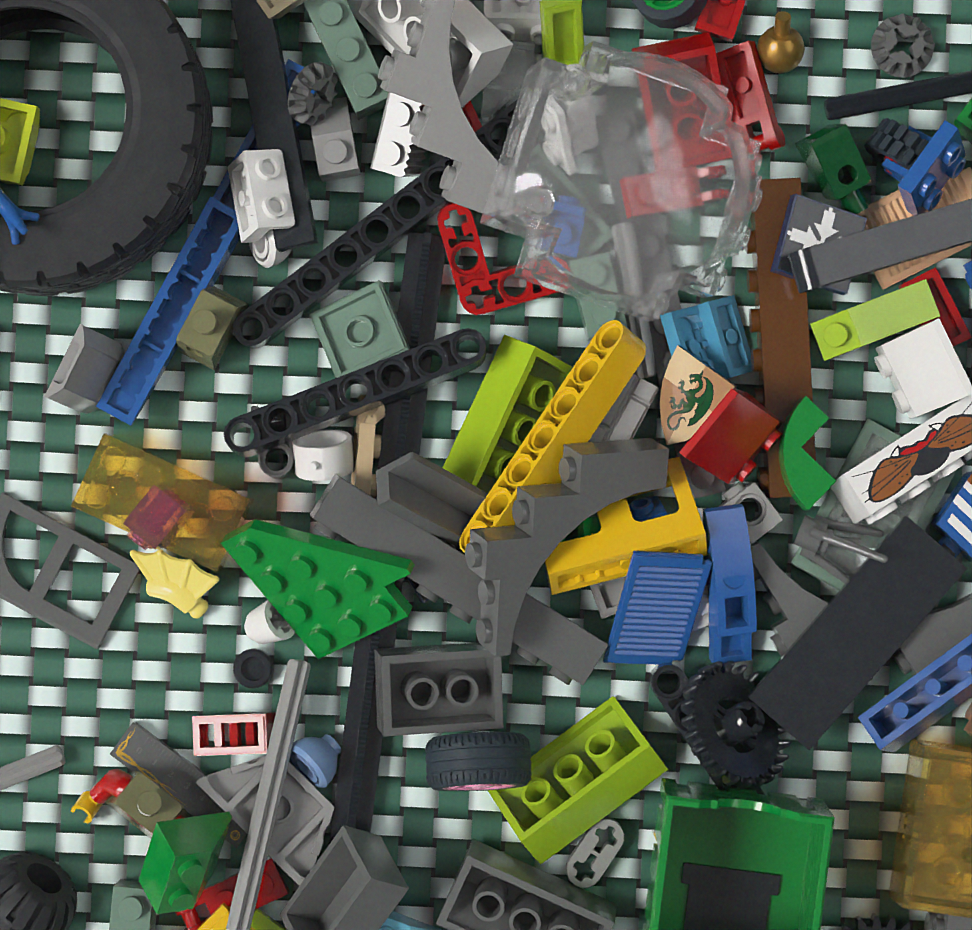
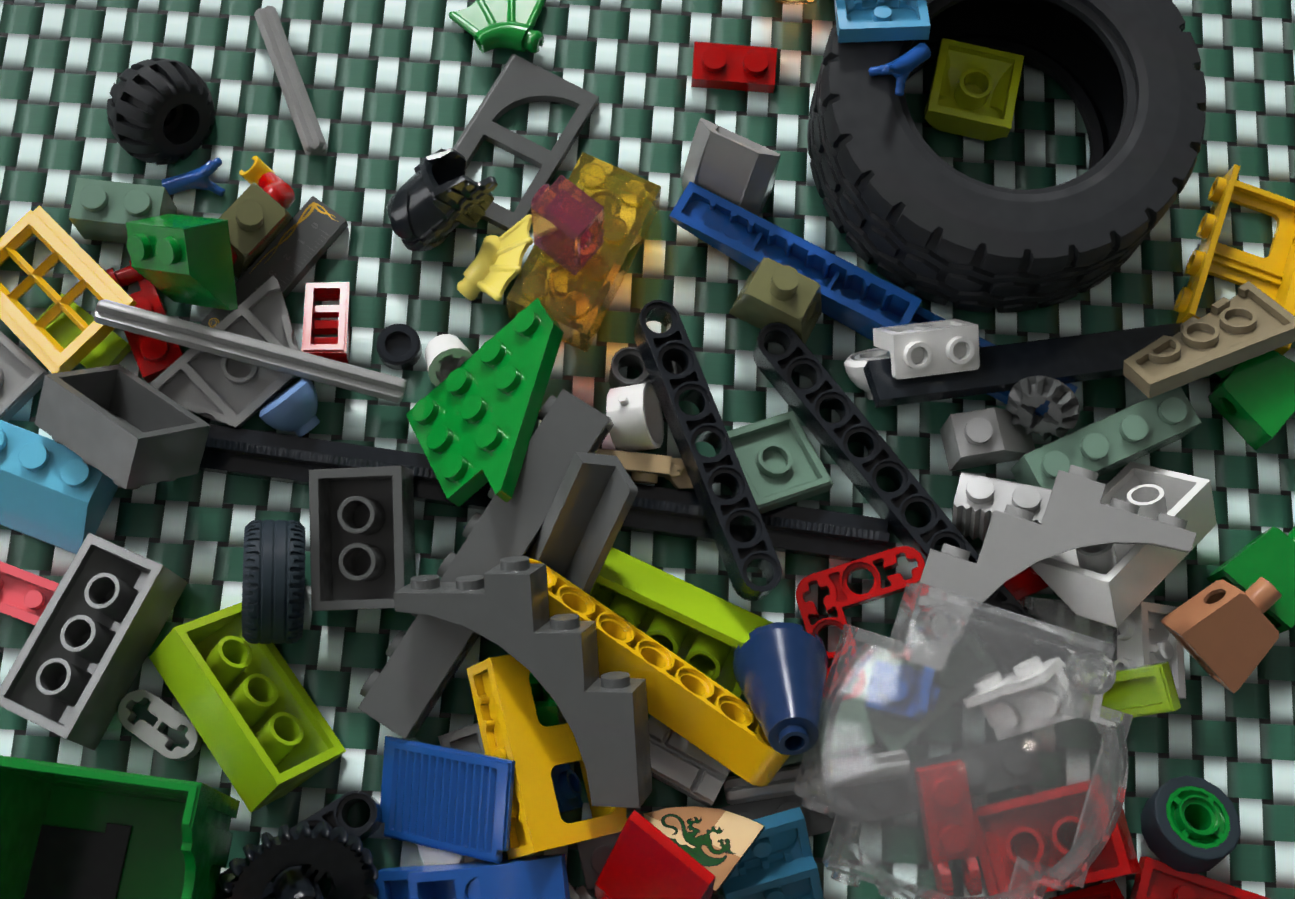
camera: 85 degrees right, 15 degrees down
none -> blue bar [162,158,225,196]
none -> black helmet [386,148,498,251]
none -> dark blue cone [733,622,828,755]

